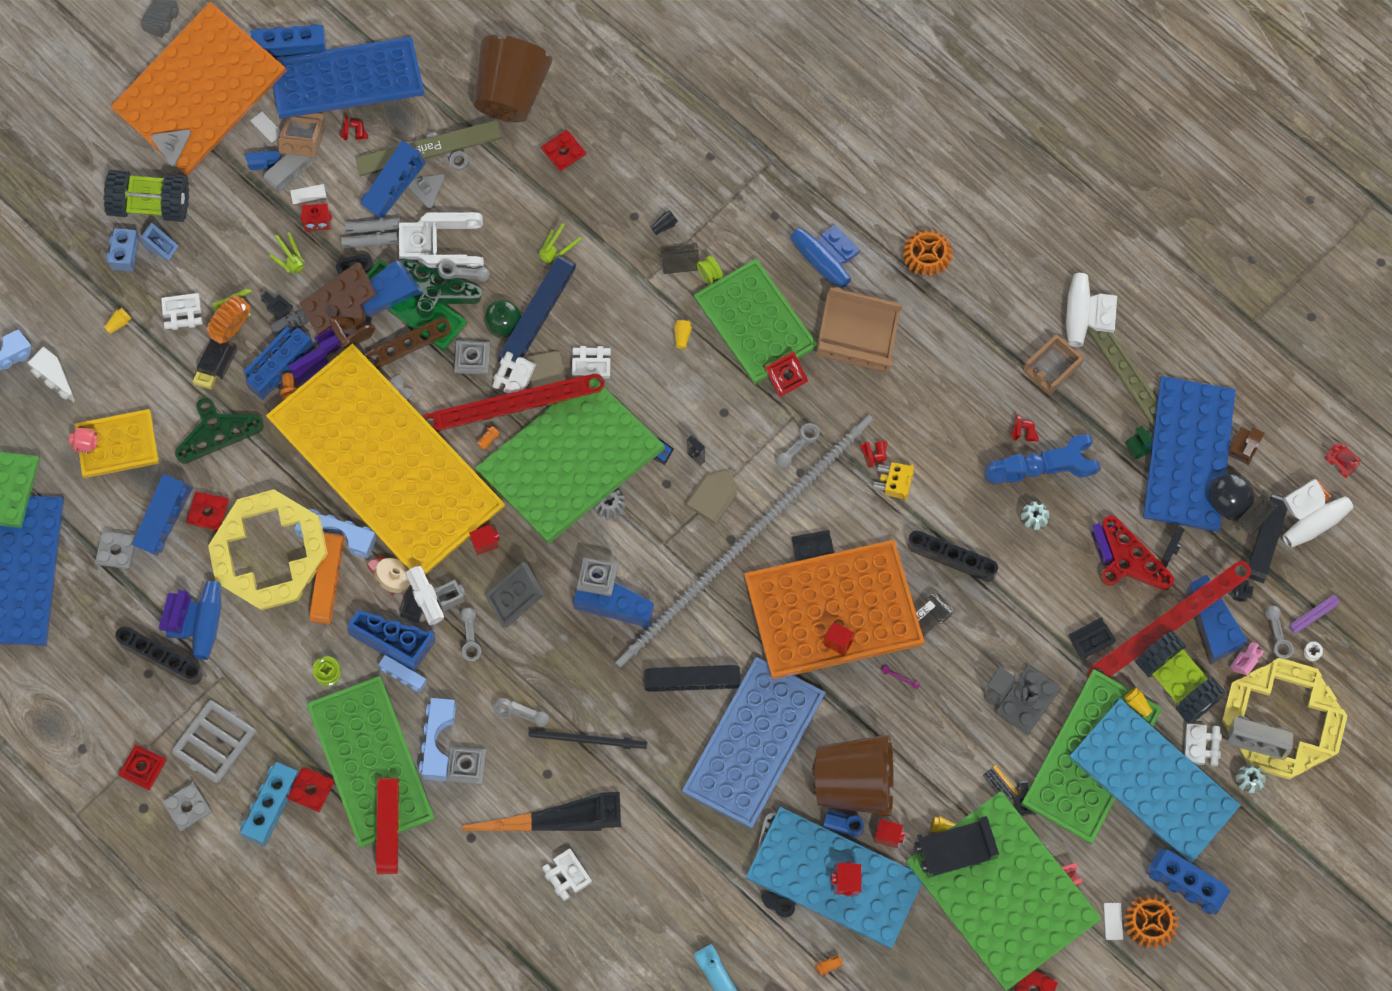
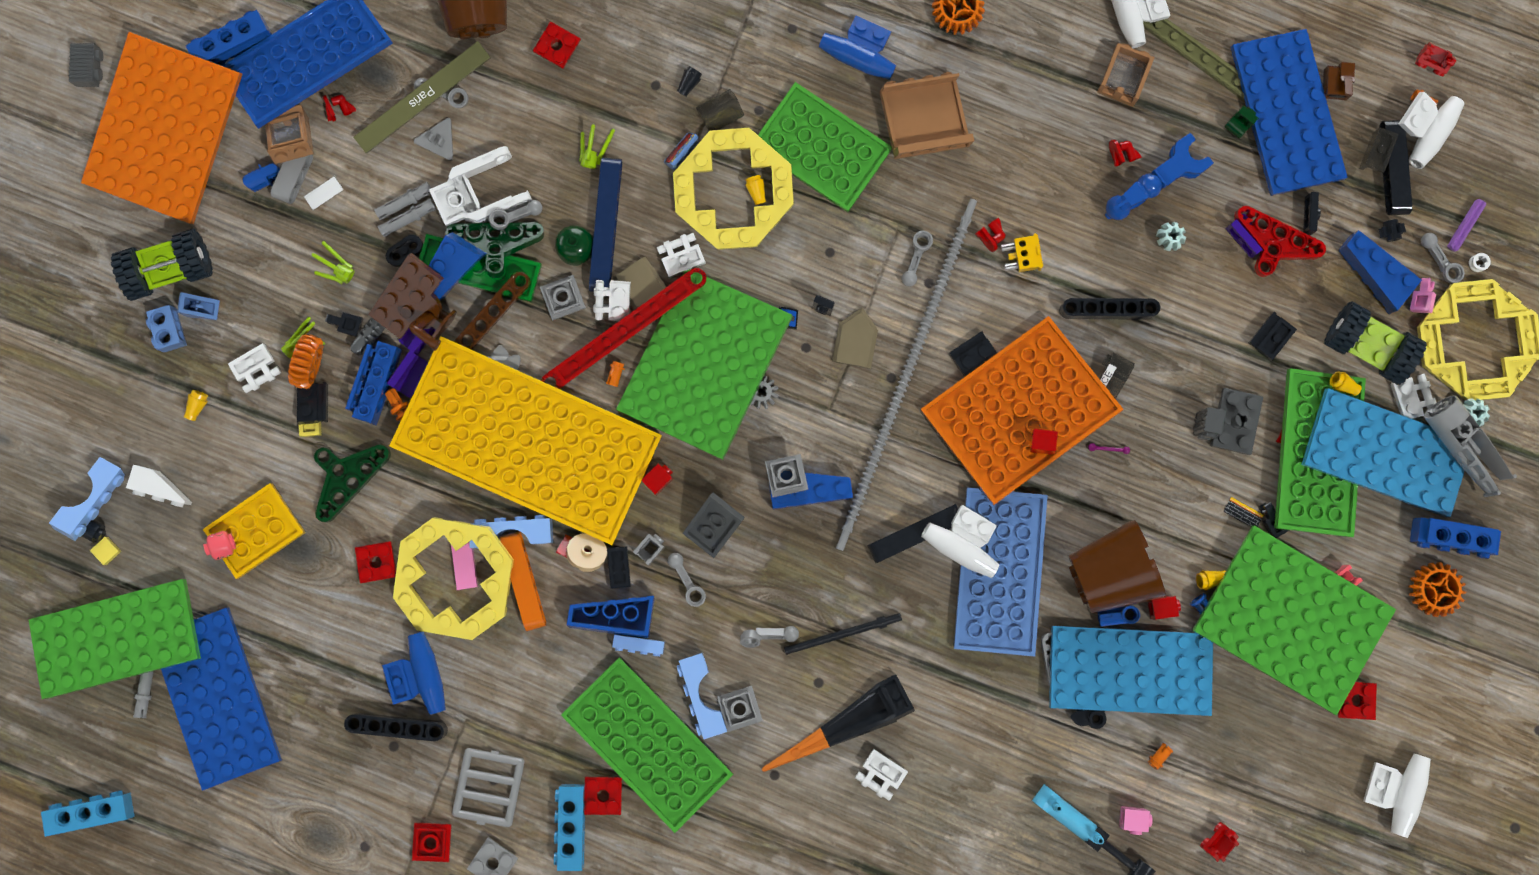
camera: 25 degrees left, 15 degrees up
light grey piece [95,531,135,569] -> none
blue wedge [132,474,194,556] -> none
light grey piece [151,130,191,167] -> none
dark purple panel [159,590,192,634] -> none
white sticker [250,112,282,143] -> none
red head [300,203,333,231] -> none
lime wheel [313,656,342,686] -> none
blue wedge [360,140,426,219] -> none
red beam [376,778,399,875] -> none
white piece [406,566,444,625] -> none
lime wheel [696,255,723,285] -> none
red piece [764,351,809,397] -> none
red head [830,862,862,897] -> none
black panel [914,816,999,878] -> none
red plate [1087,561,1251,678] -> none
white sticker [1104,903,1123,940] -> none
black cylinder [1208,474,1255,521] -> none
light grey slope [1226,716,1293,760] -> none
none -> bright pink hinge [451,542,478,590]
none -> medium blue slope [664,133,699,171]
none -> light yellow plate [673,128,794,250]
none -> white plate [921,505,999,578]
none -> light grey piece [1423,395,1517,497]

